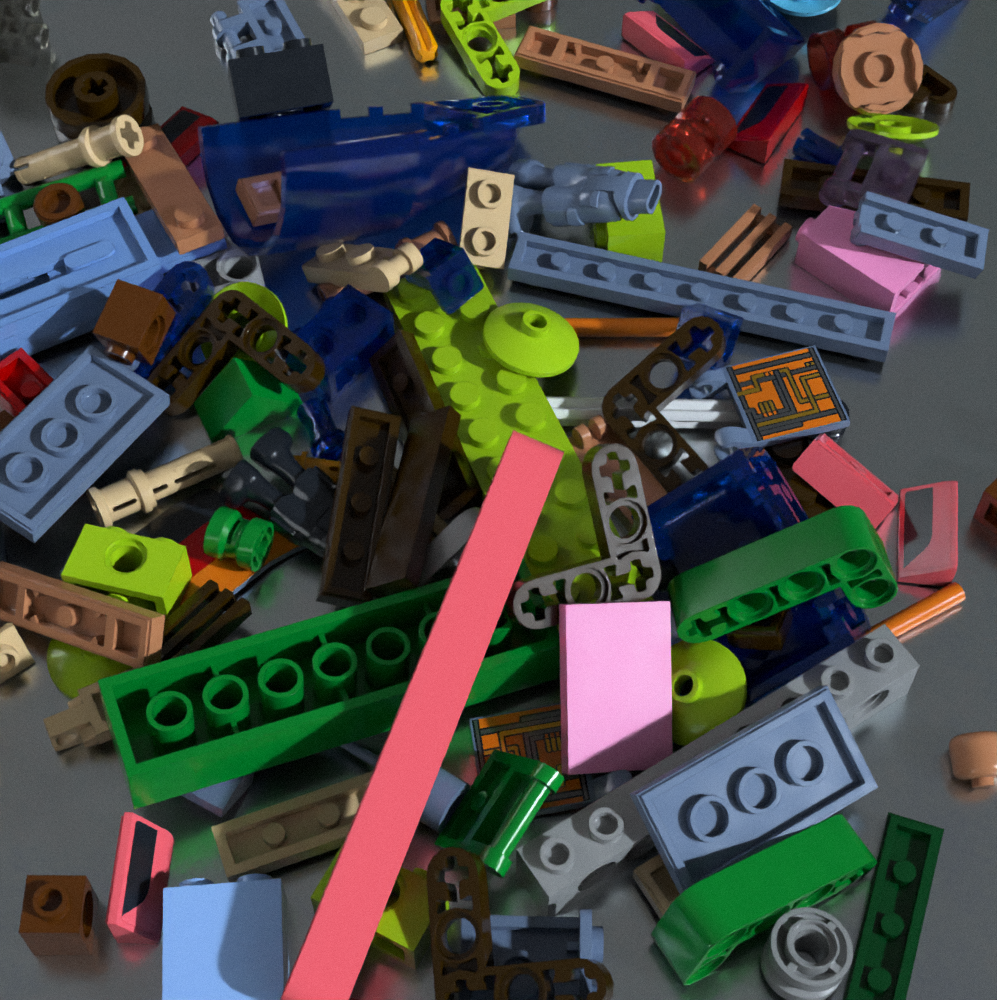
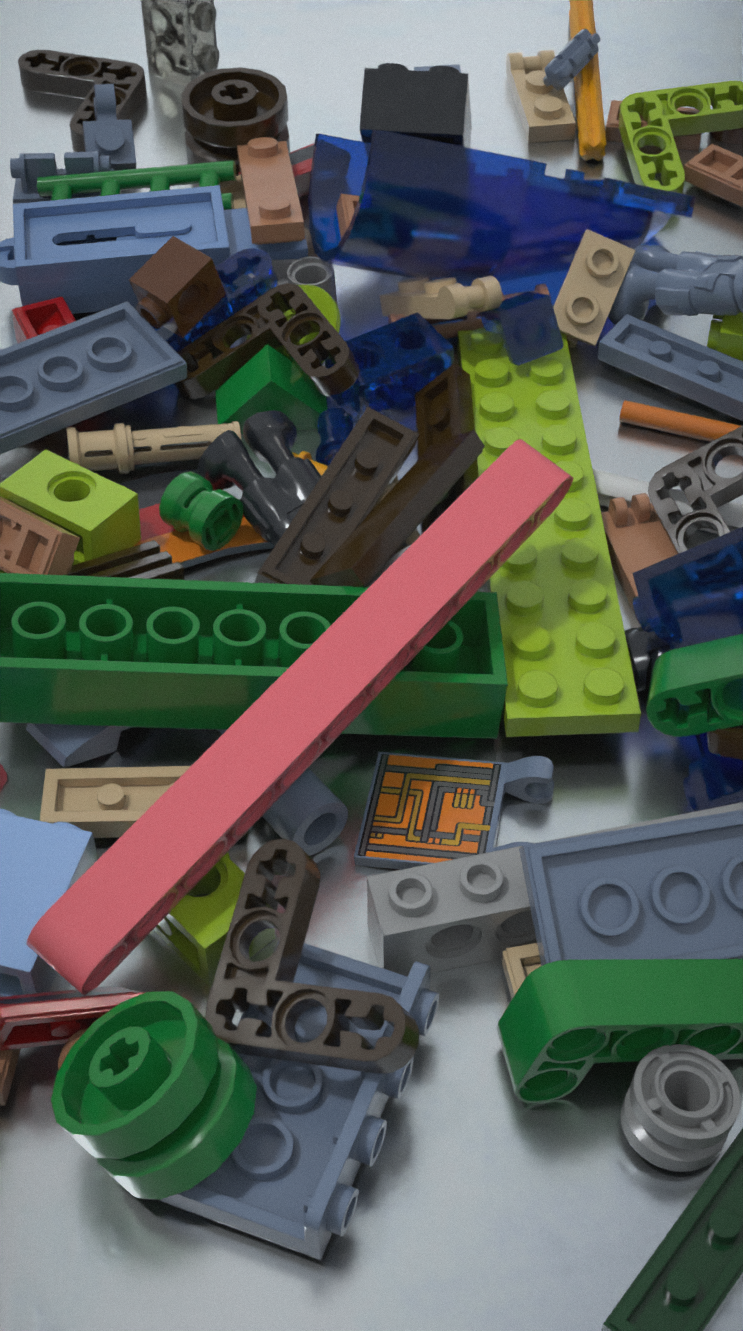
camera: 20 degrees right, 10 degrees down
tan pin [14,114,144,186] -> none
reddish brown tile [33,183,85,227] -> none
green plate [434,749,565,878] -> none
lime dish [482,302,579,378] -> none
dark brown beam [505,443,661,629] -> none
bright pink tile [559,600,673,775] -> none
lime dish [671,640,747,746] -> none

